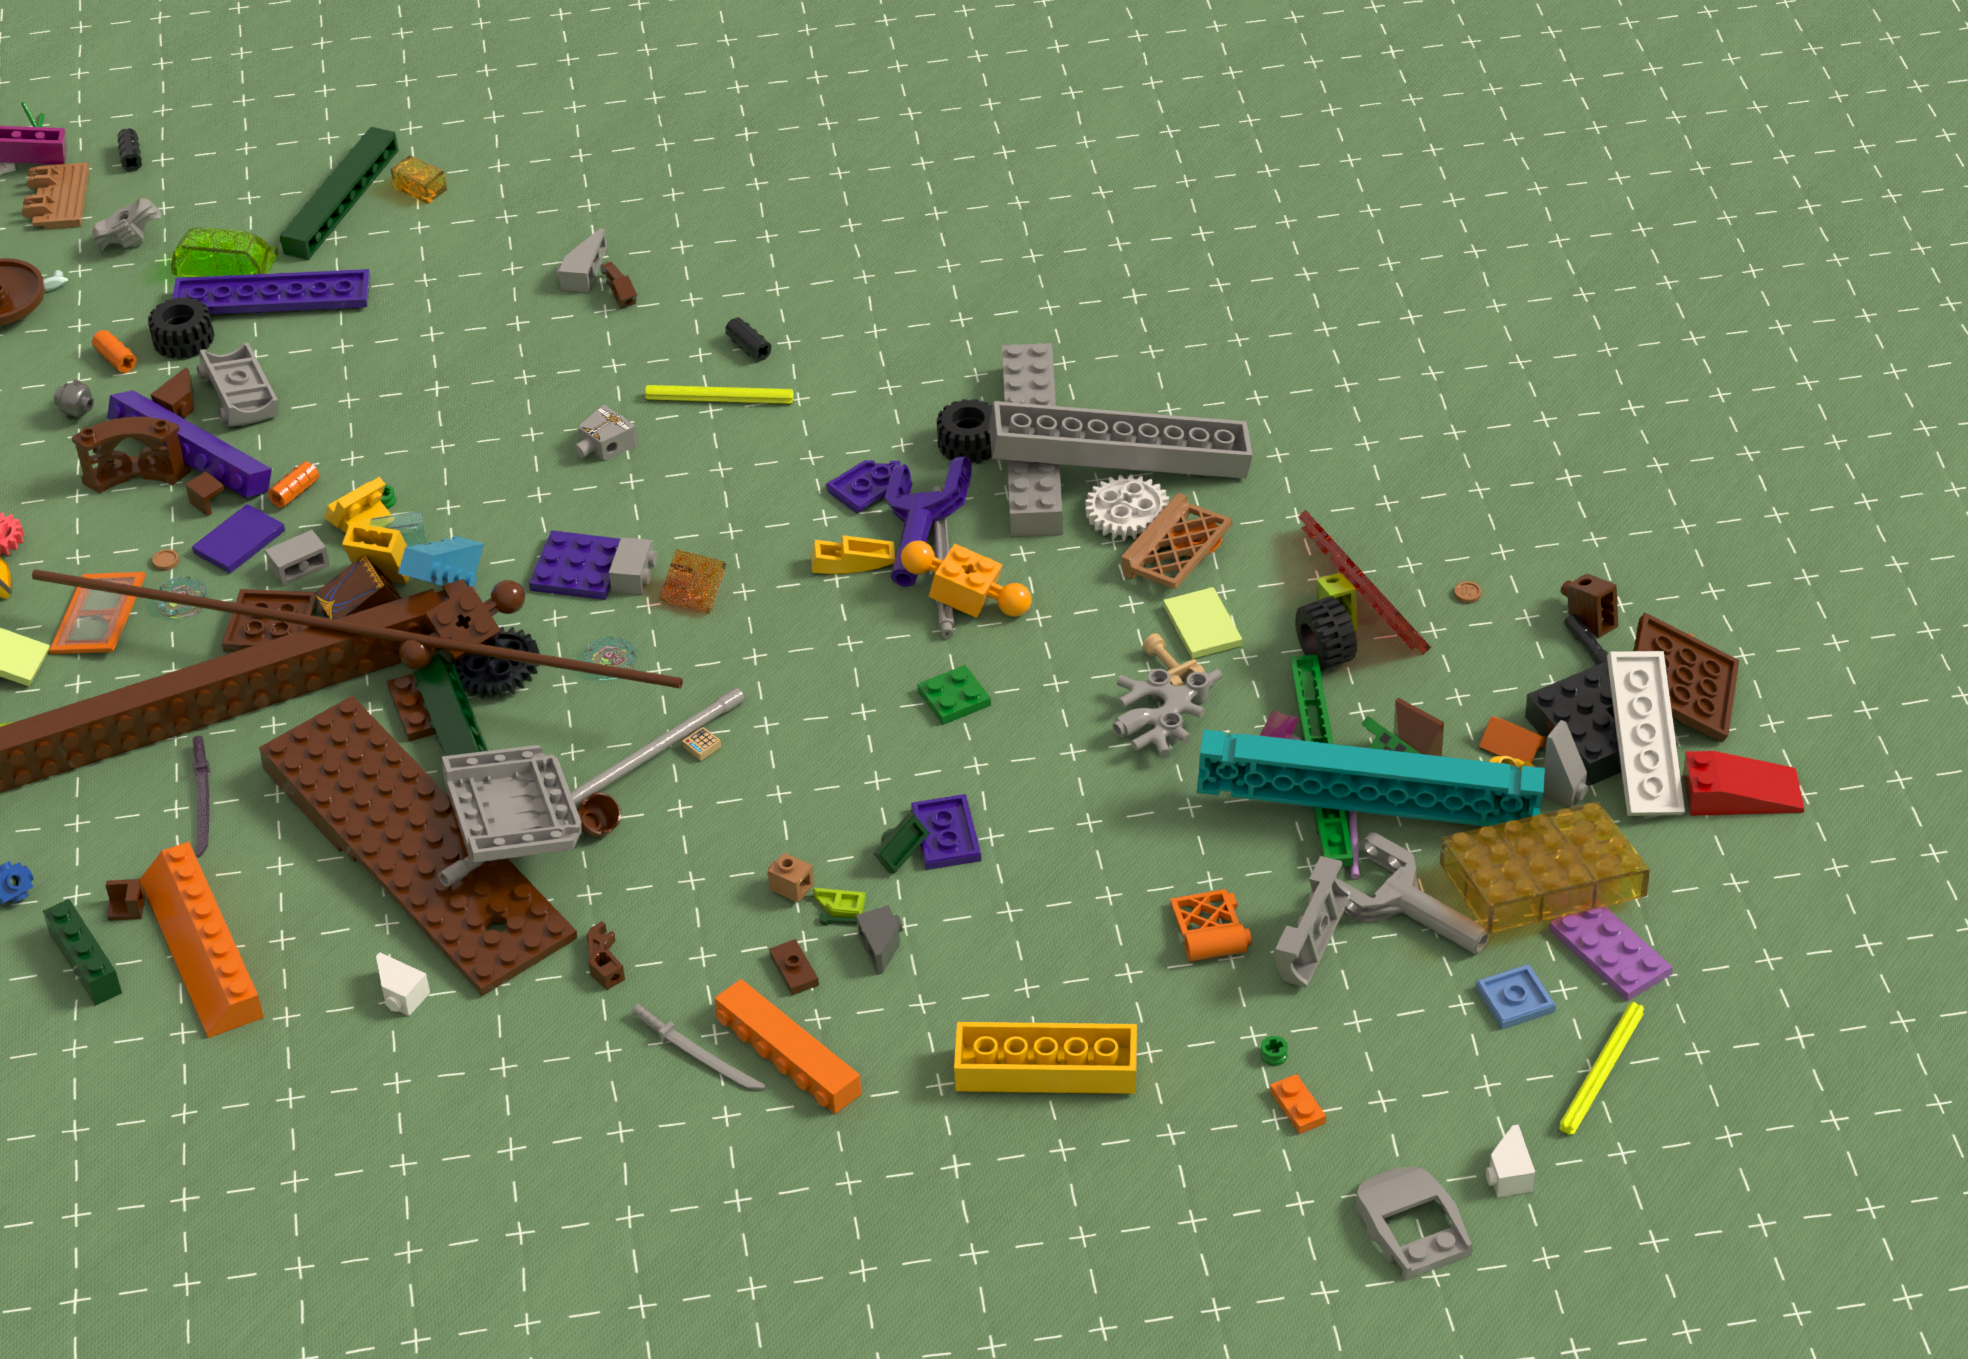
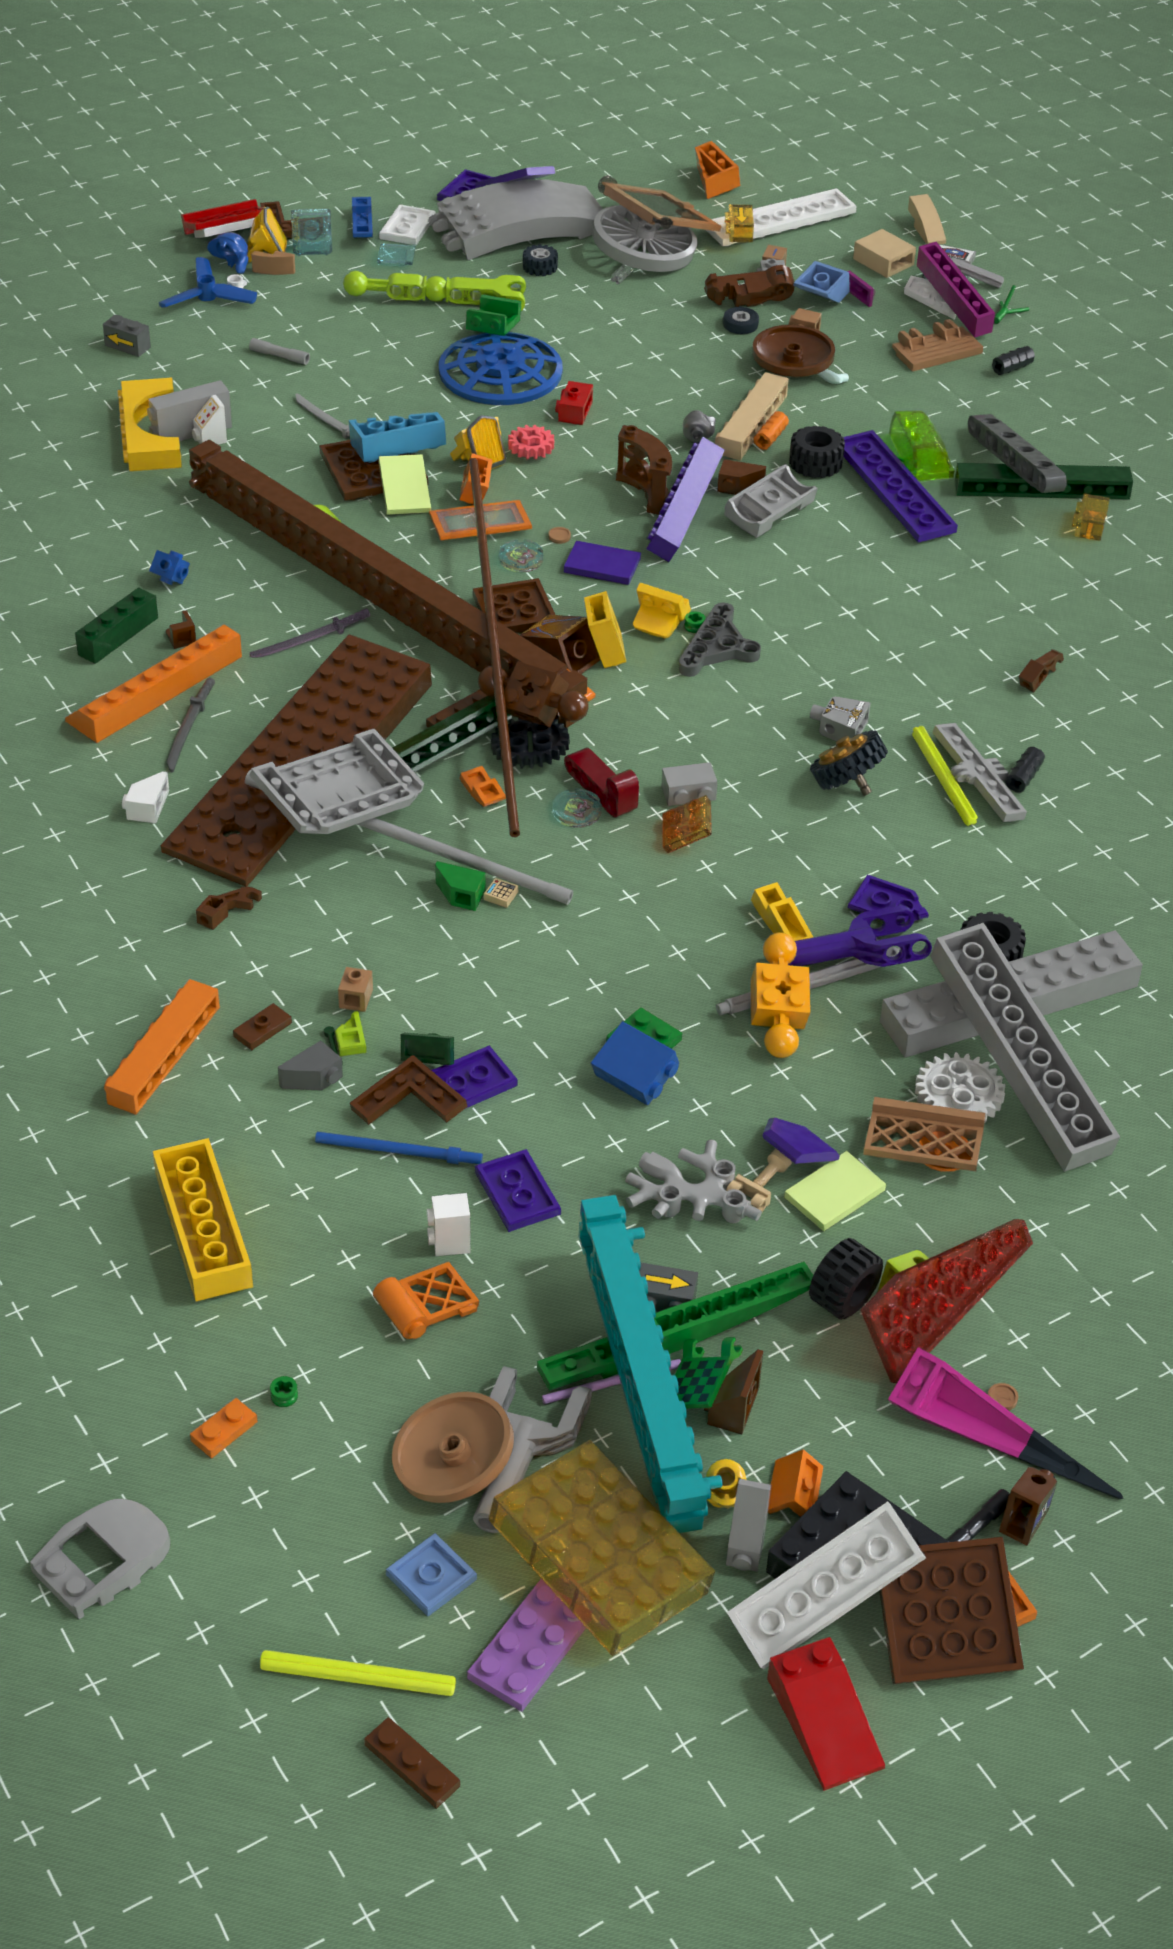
camera: 65 degrees right, 0 degrees up
light grey piece [92,198,161,252] -> none
reddish brown panel [185,472,224,516] -> none
light grey brick [265,530,330,586] -> none
orange axle [268,461,319,508] -> none
clear light blue panel [370,511,427,547] -> none
dark azure wedge [398,536,484,588] -> none
dark purple plate [529,530,620,600] -> none
light grey slope [556,228,607,293] -> none
reddish brown hair [576,792,621,837] -> none
light grey sword [632,1004,765,1091] -> none
magenta slope [1260,711,1298,739] -> none
light grey piece [1274,856,1351,988] -> none
white slope [1486,1124,1535,1198] -> none
none -> dark grey sword [167,677,215,773]
none -> blue bar [315,1131,483,1165]
none -> reddish brown plate [350,1055,468,1125]
none -> reddish brown plate [364,1717,460,1809]
none -> medium nougat dish [392,1392,514,1503]
none -> white brick [427,1193,470,1256]
none -> green slope [435,861,486,911]
none -> orange brick [459,453,492,505]
none -> orange slope [460,766,506,807]
none -> dark purple tile [475,1149,561,1232]
none -> dark red beam [564,747,639,818]
none -> blue brick [591,1021,679,1105]
none -> dark grey beam [679,602,761,677]
none -> tan brick [715,372,789,461]
none -> dark purple tile [762,1117,840,1164]
none -> black wheel [810,730,888,796]
none -> dark pink plate [888,1347,1123,1499]
none -> light grey hinge [932,723,1027,822]
none -> dark grey beam [968,414,1066,493]

